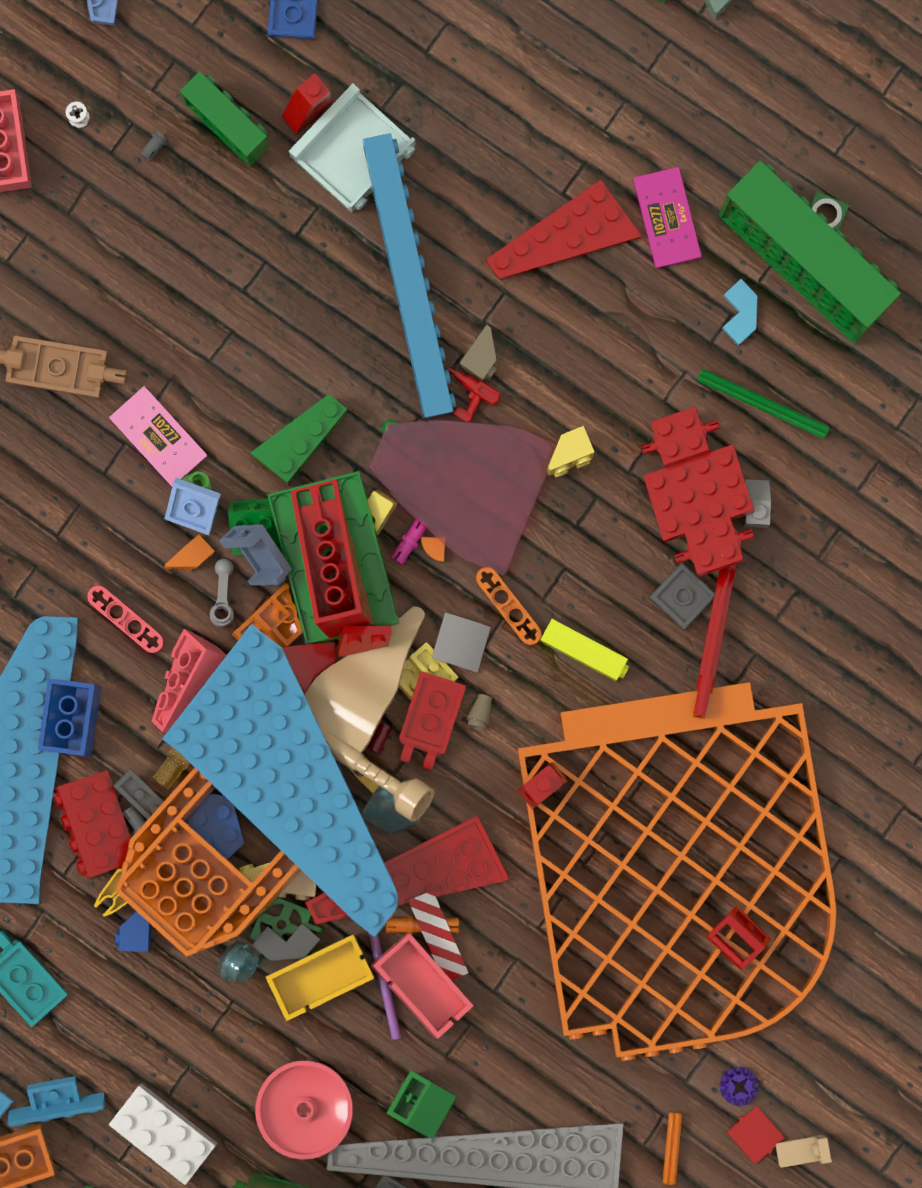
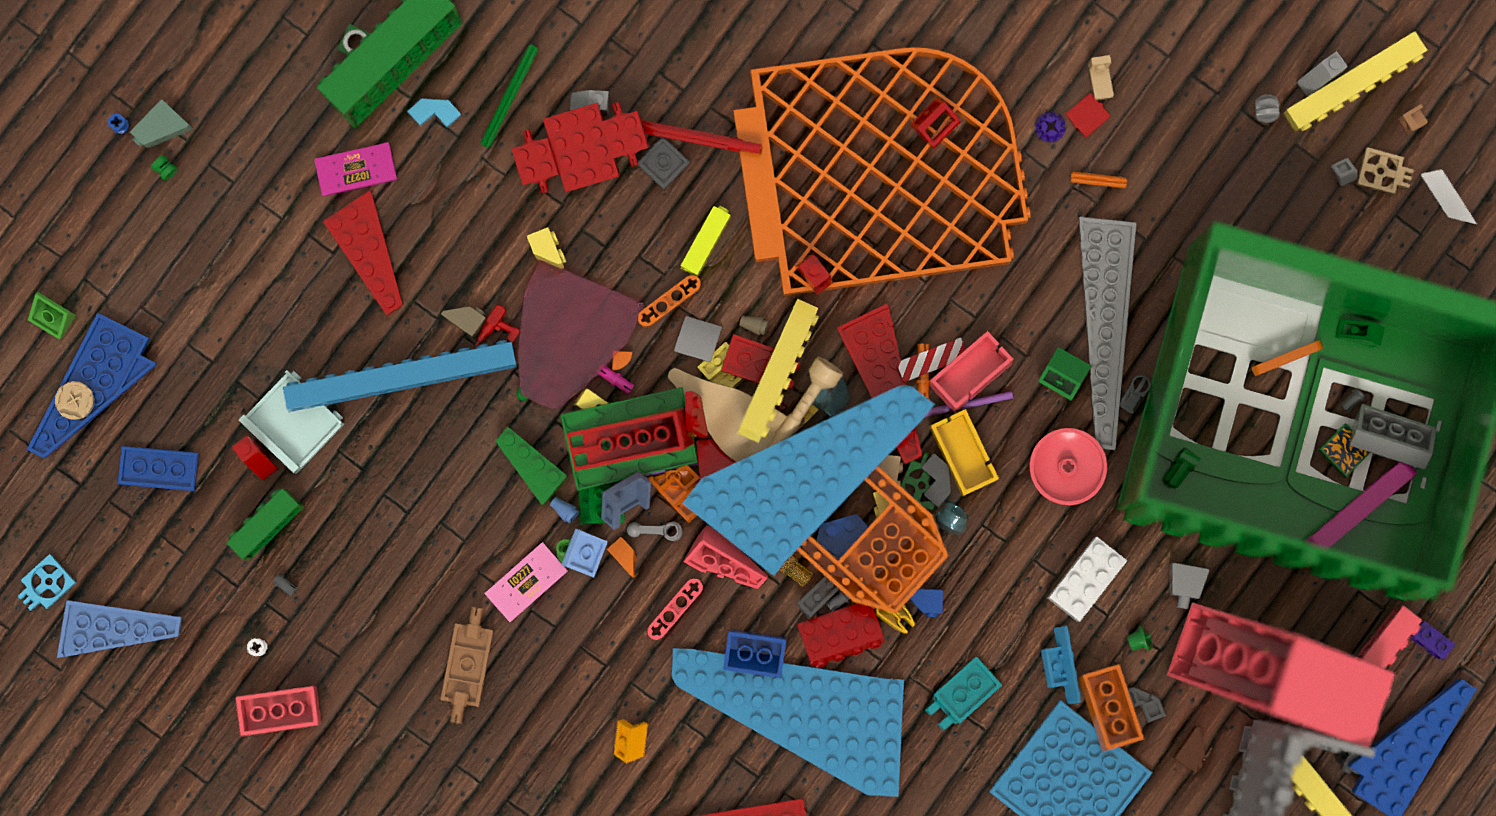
camera: 90 degrees left, 0 degrees up
none -> medium blue cone [550,497,579,523]
none -> light yellow brick [737,299,819,443]

